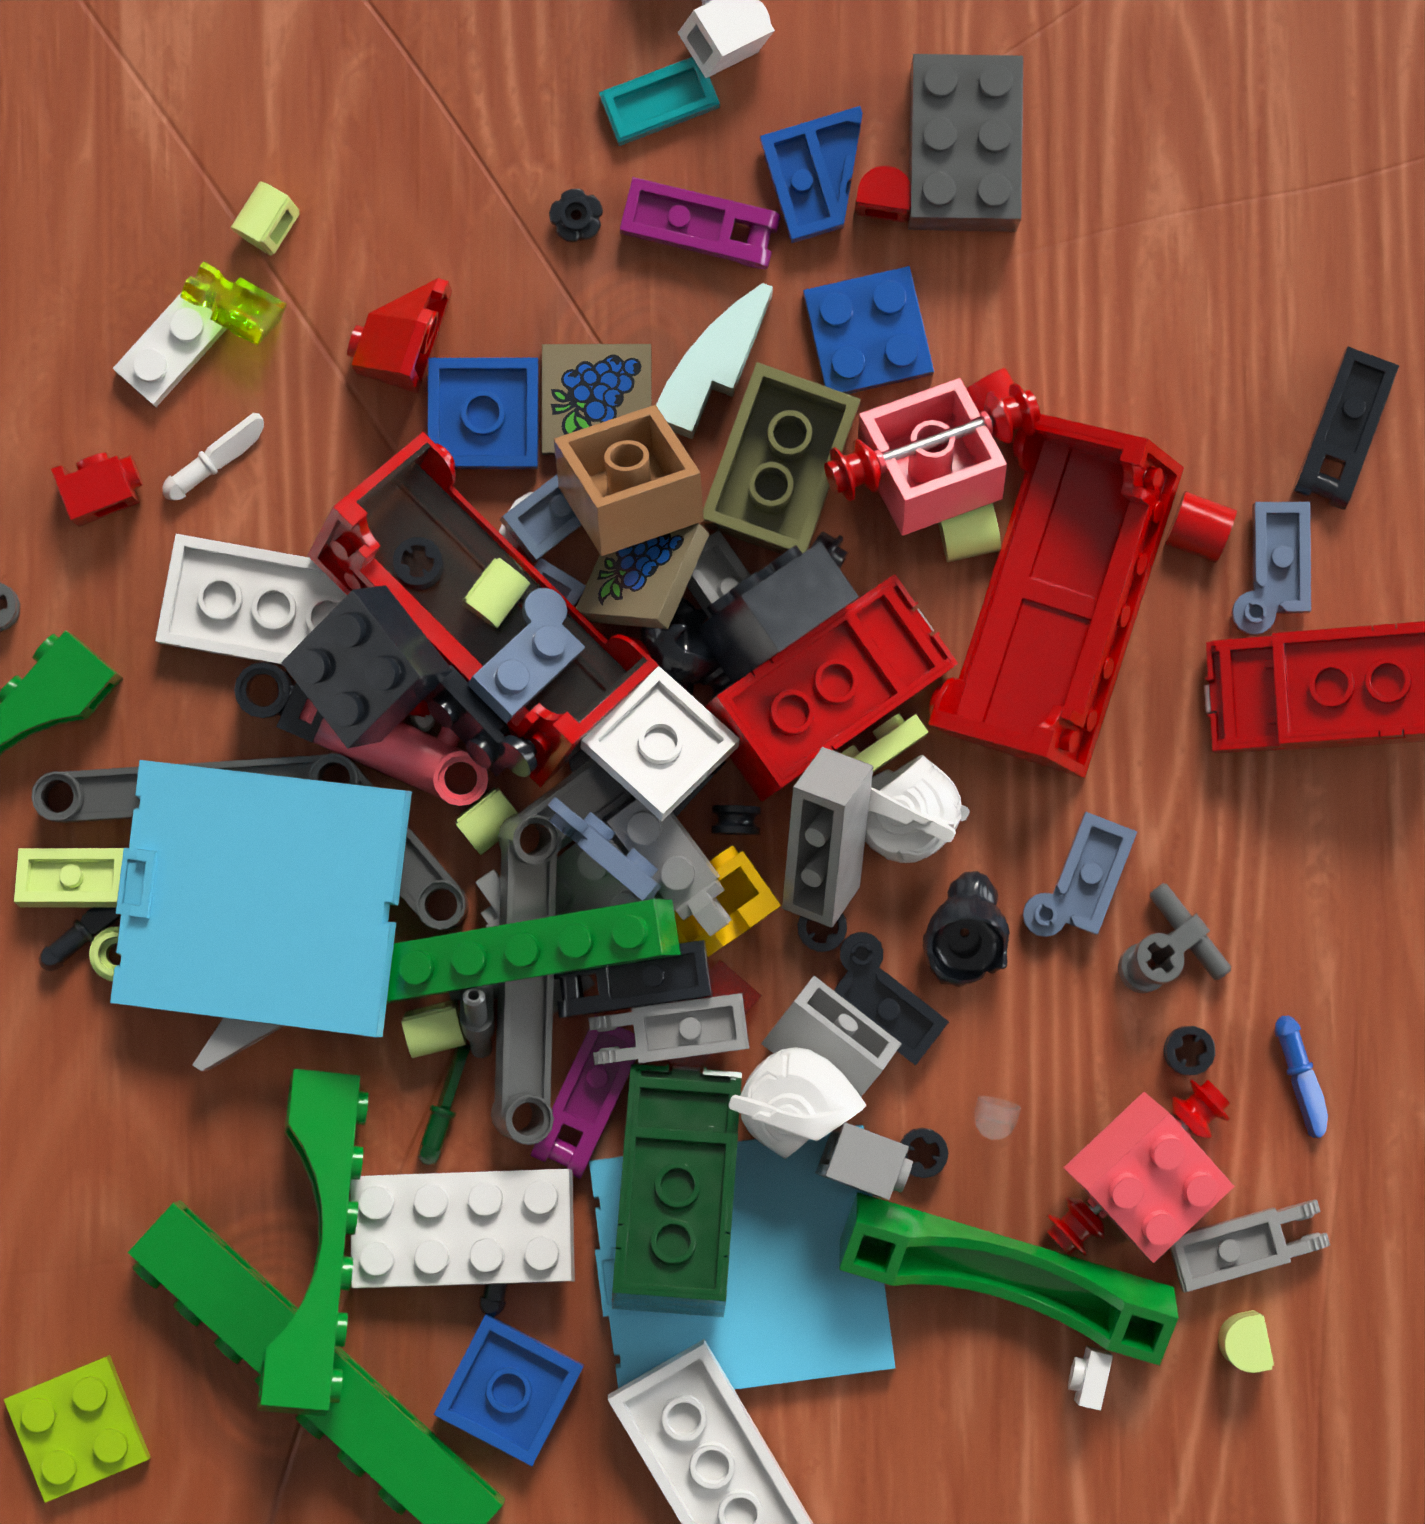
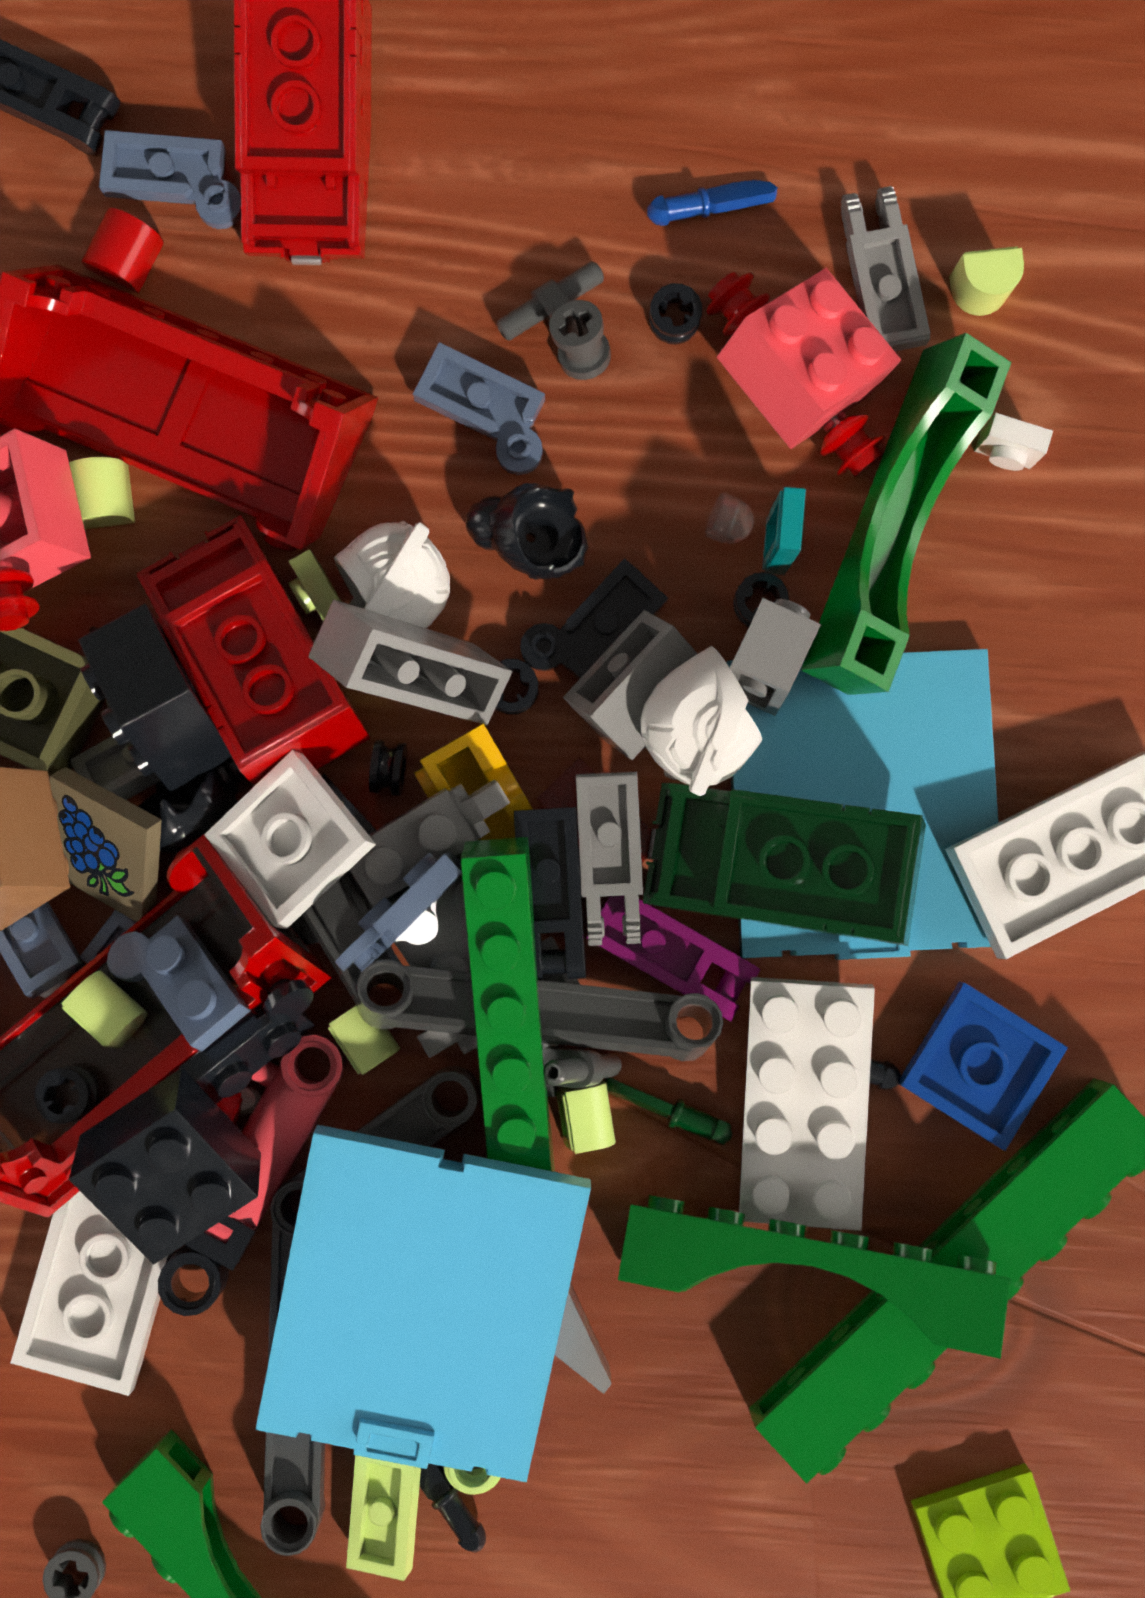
camera: 90 degrees left, 0 degrees up
none -> teal tile [762,487,806,575]

